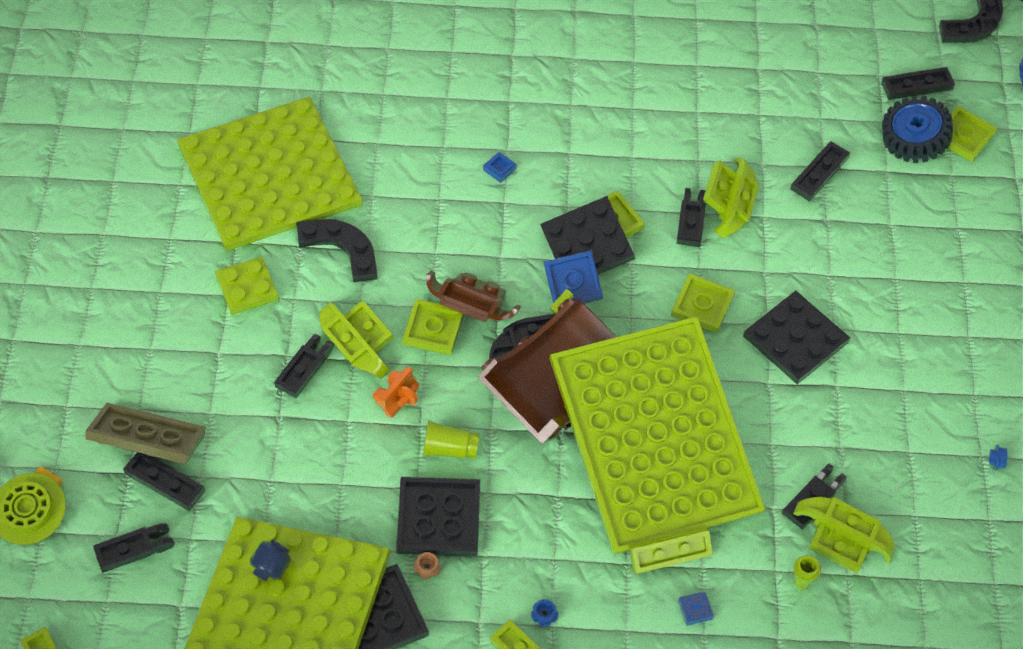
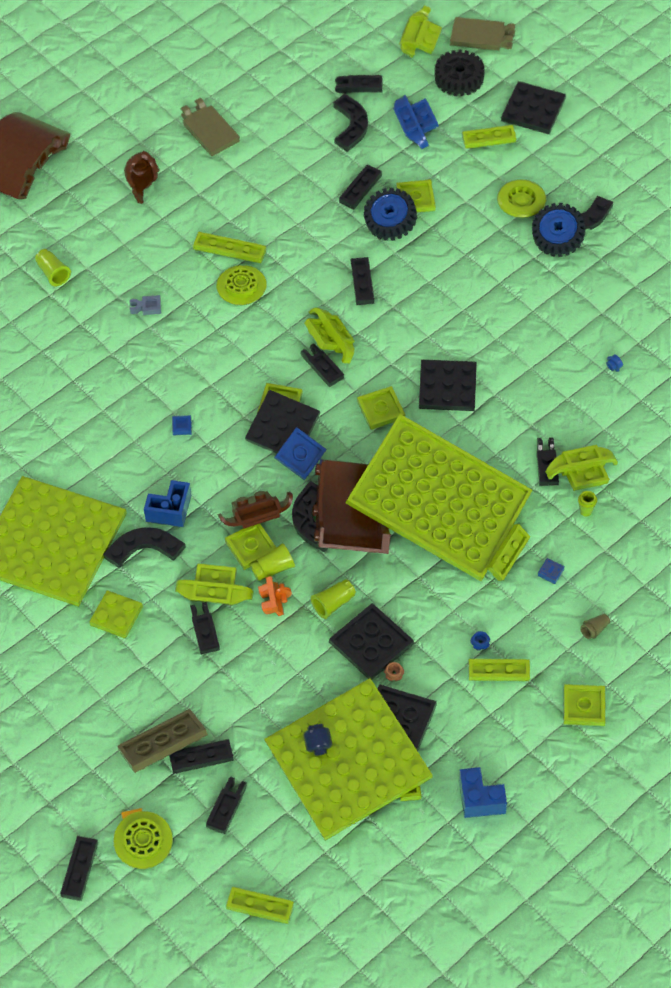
camera: 40 degrees left, 0 degrees up
lime tile [550,289,574,315] -> none
none -> sand blue plate [129,295,161,315]
none -> blue brick [144,480,192,527]
none -> lime plate [193,231,266,264]
none -> lime wheel [217,265,267,305]
none -> lime plant [250,543,295,581]

